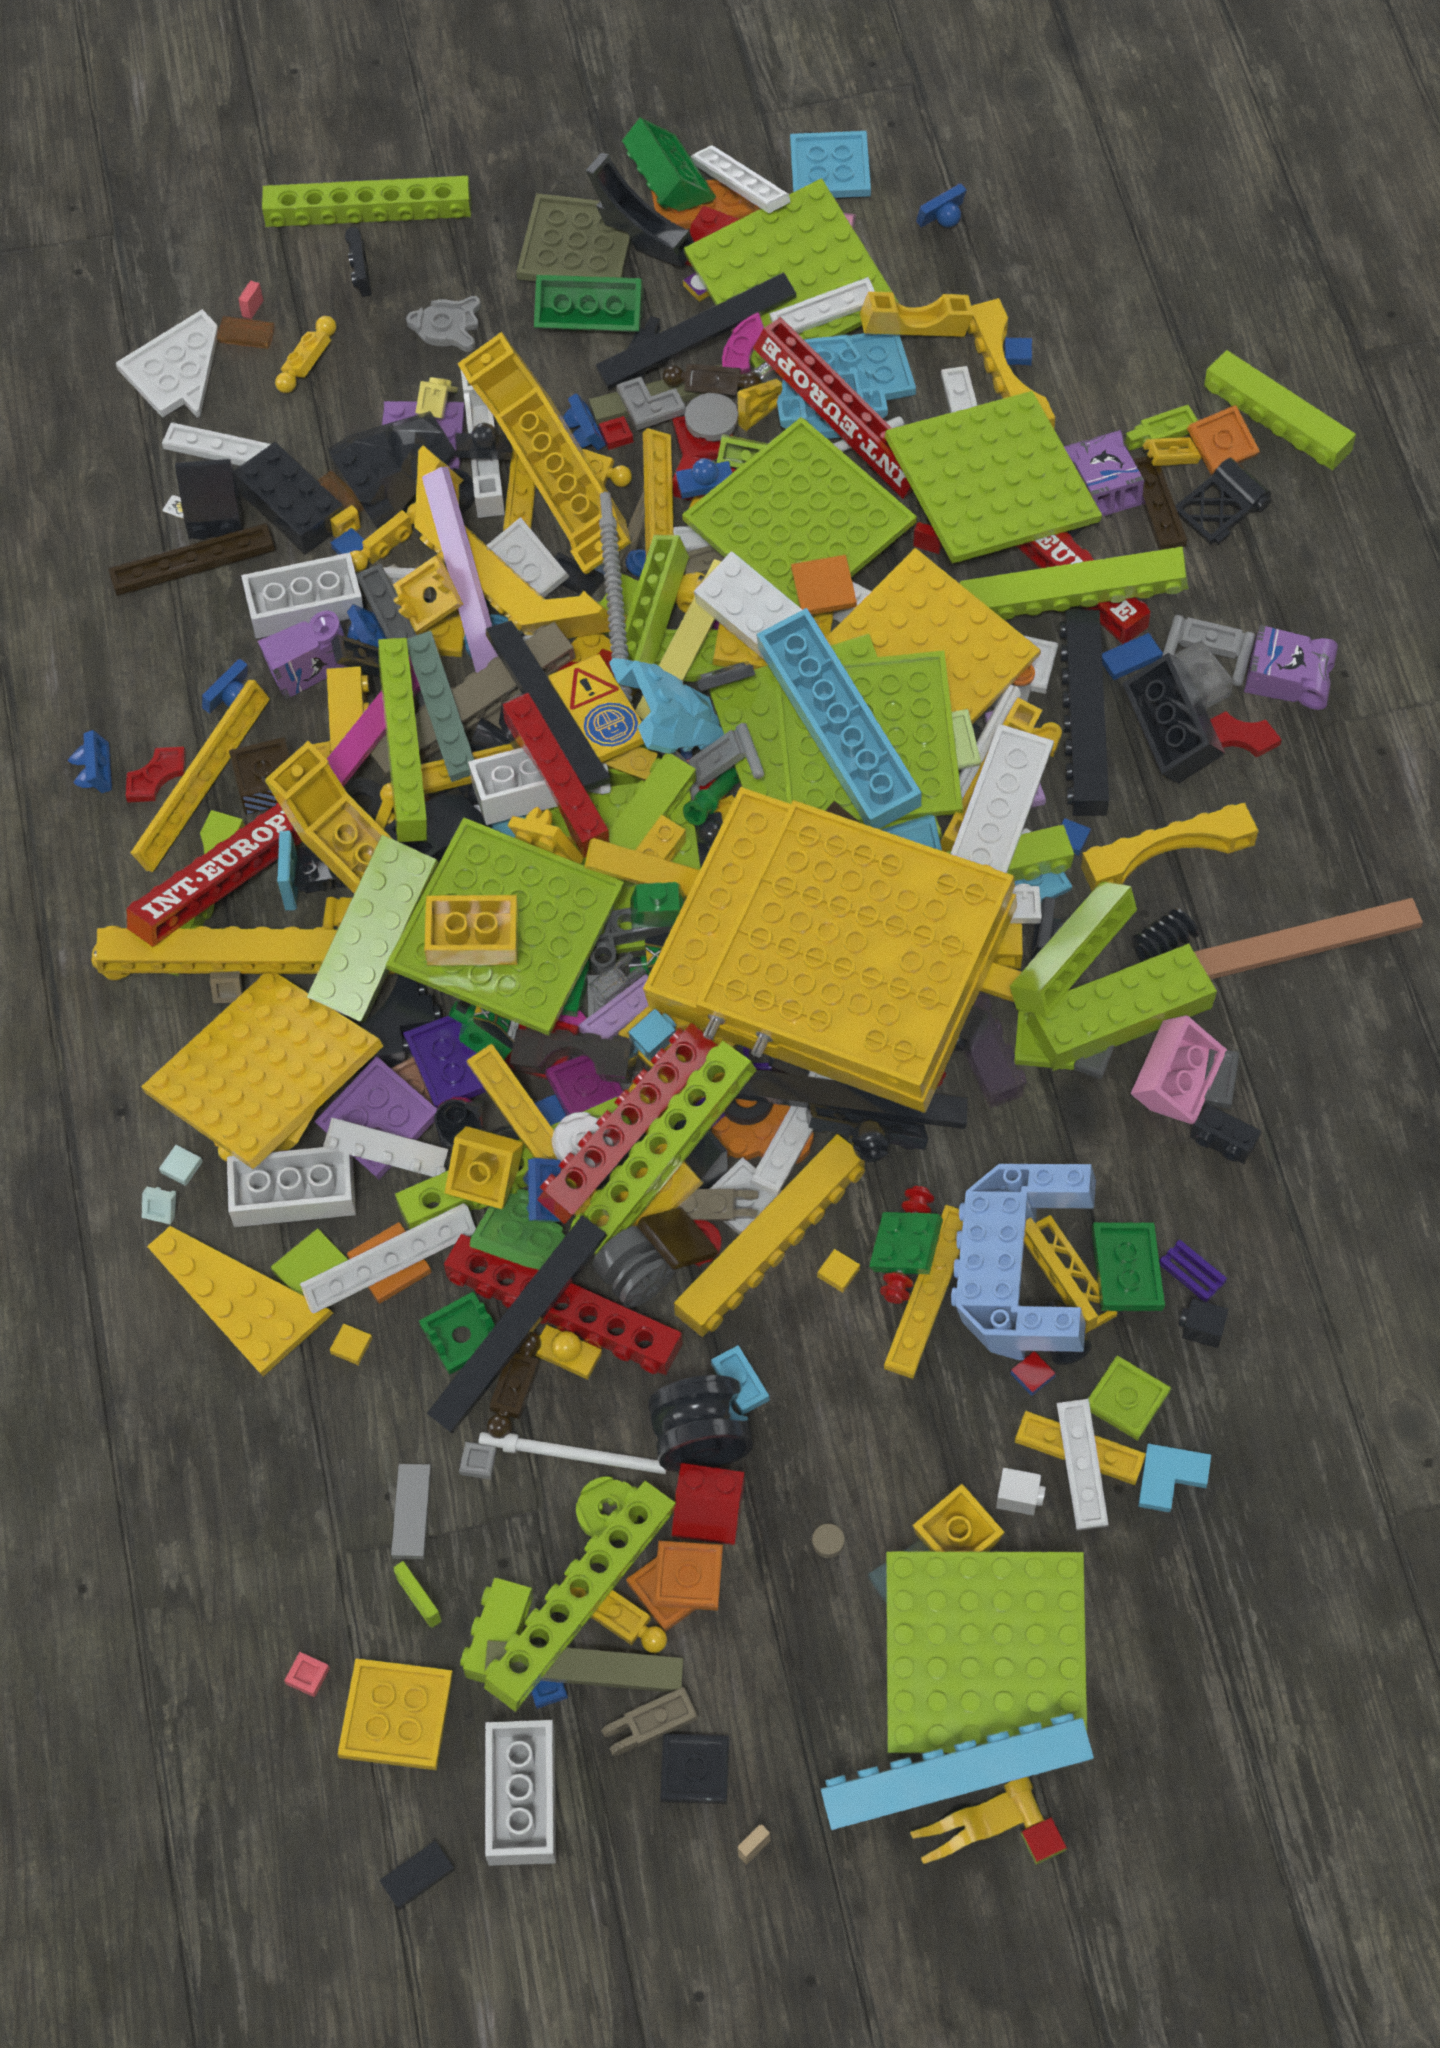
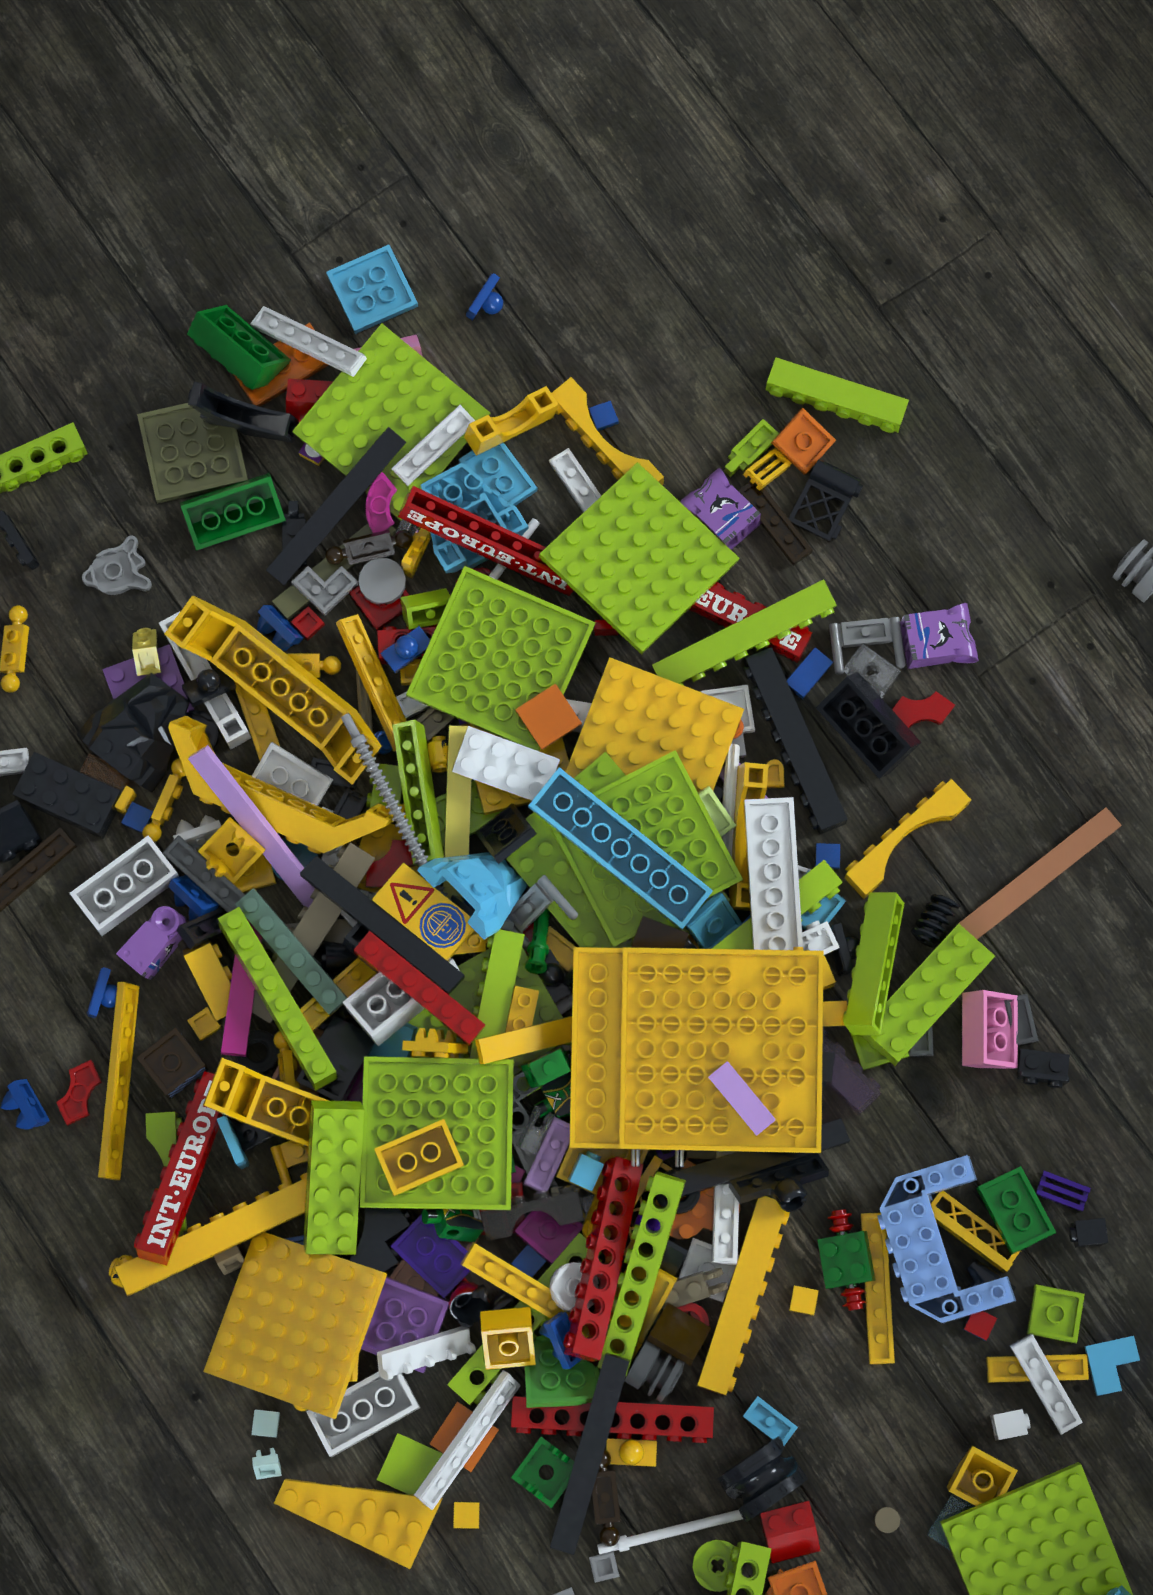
camera: 25 degrees left, 15 degrees up
none -> lavender tile [708,1061,776,1136]

